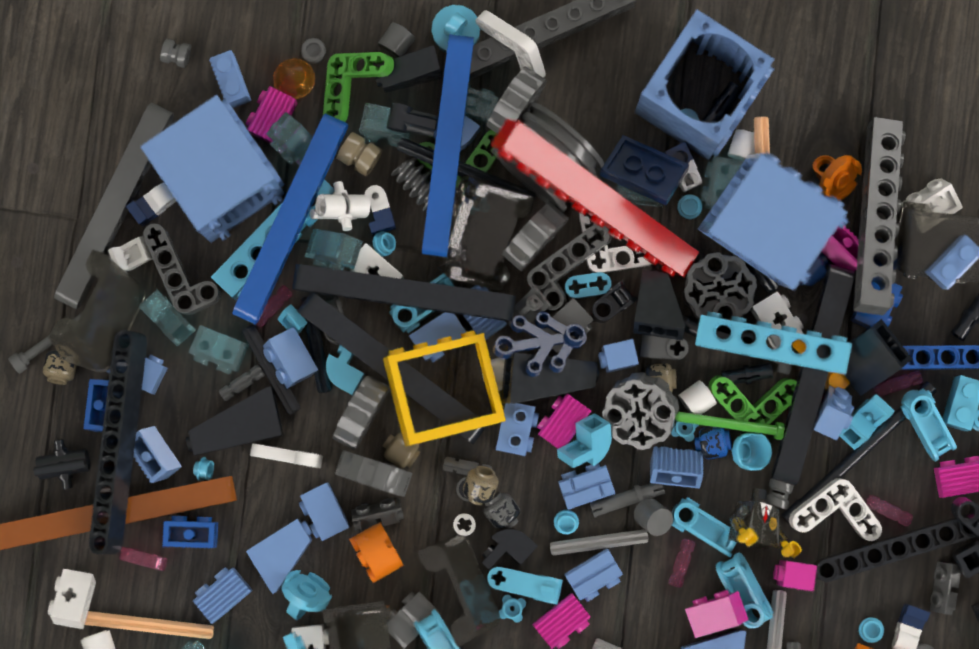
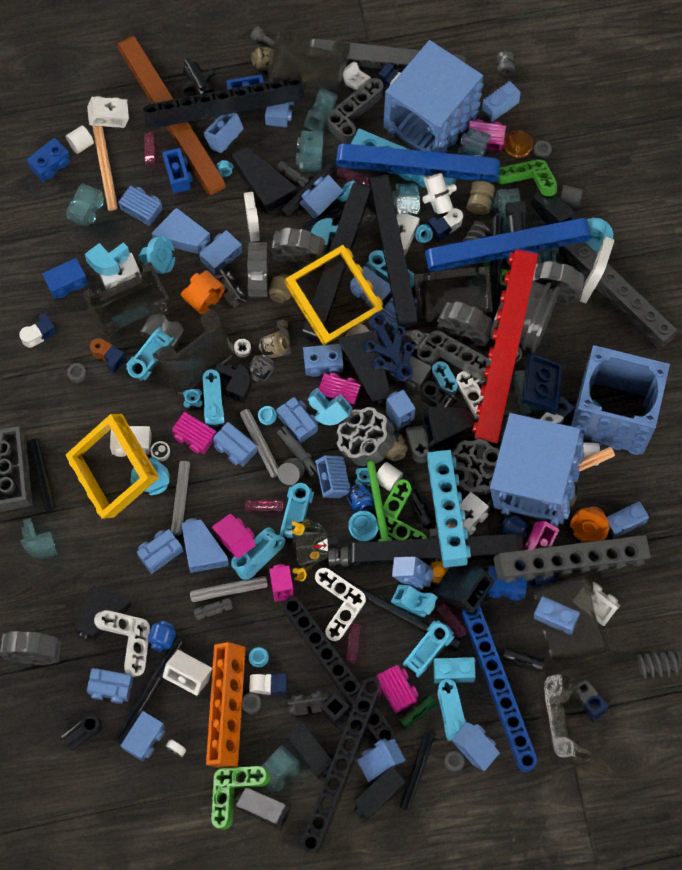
camera: 70 degrees right, 15 degrees down
none -> medium blue brick [607,501,649,539]

